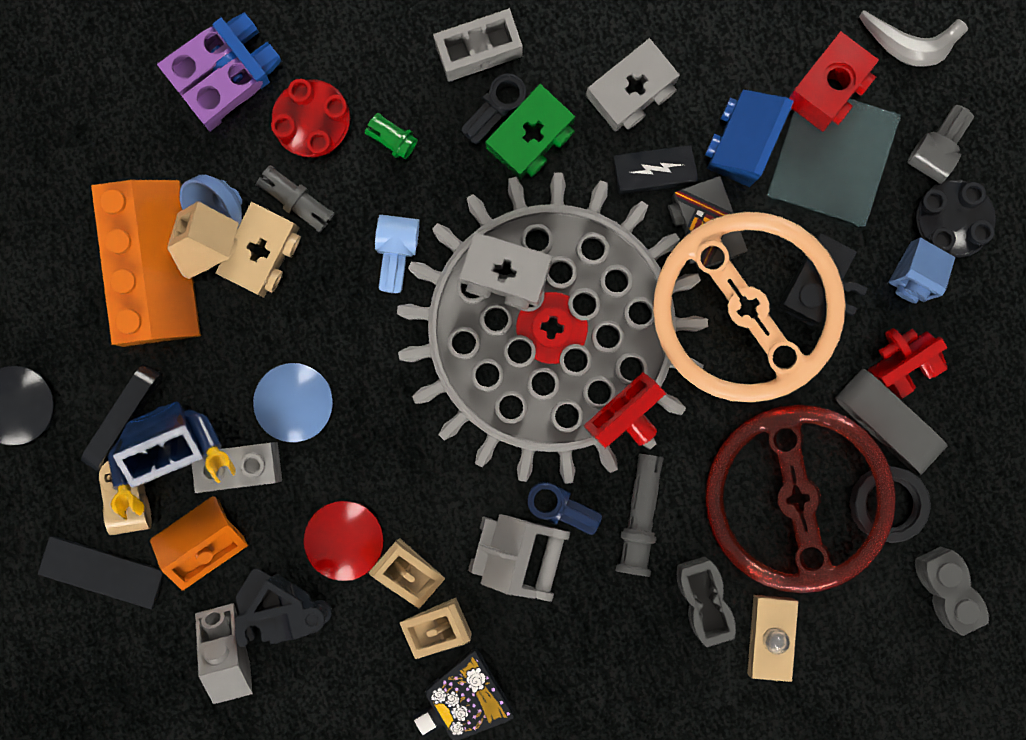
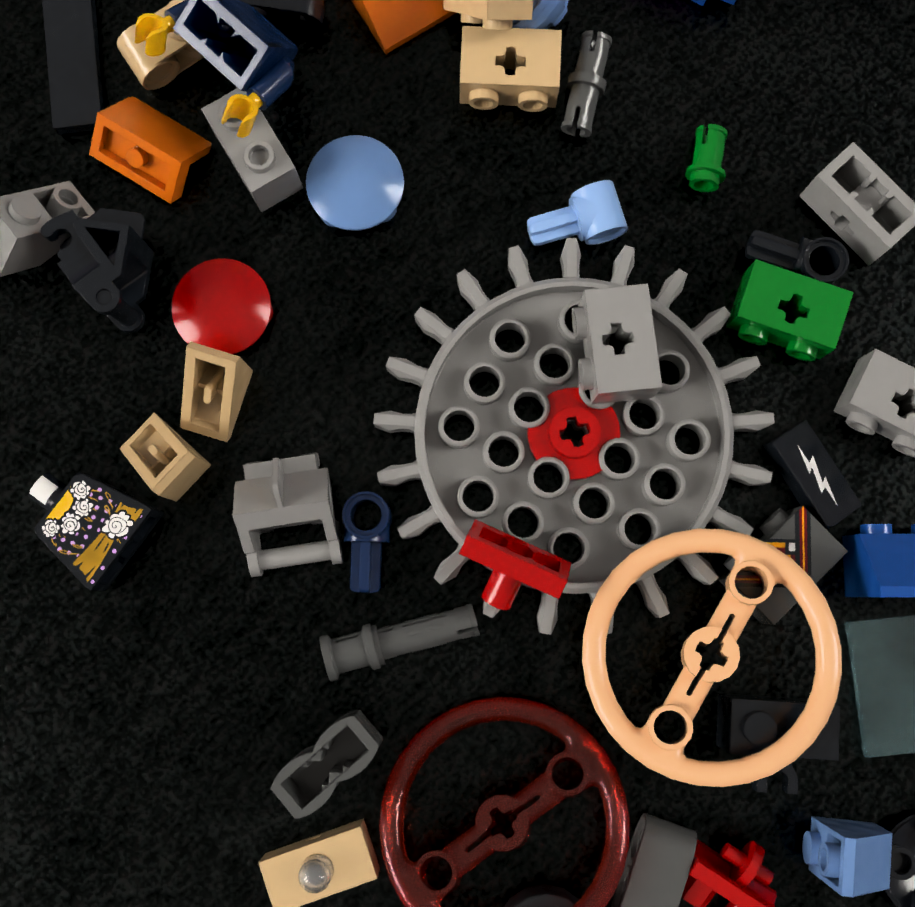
camera: 65 degrees right, 5 degrees down
red dish [271,79,350,157] -> none

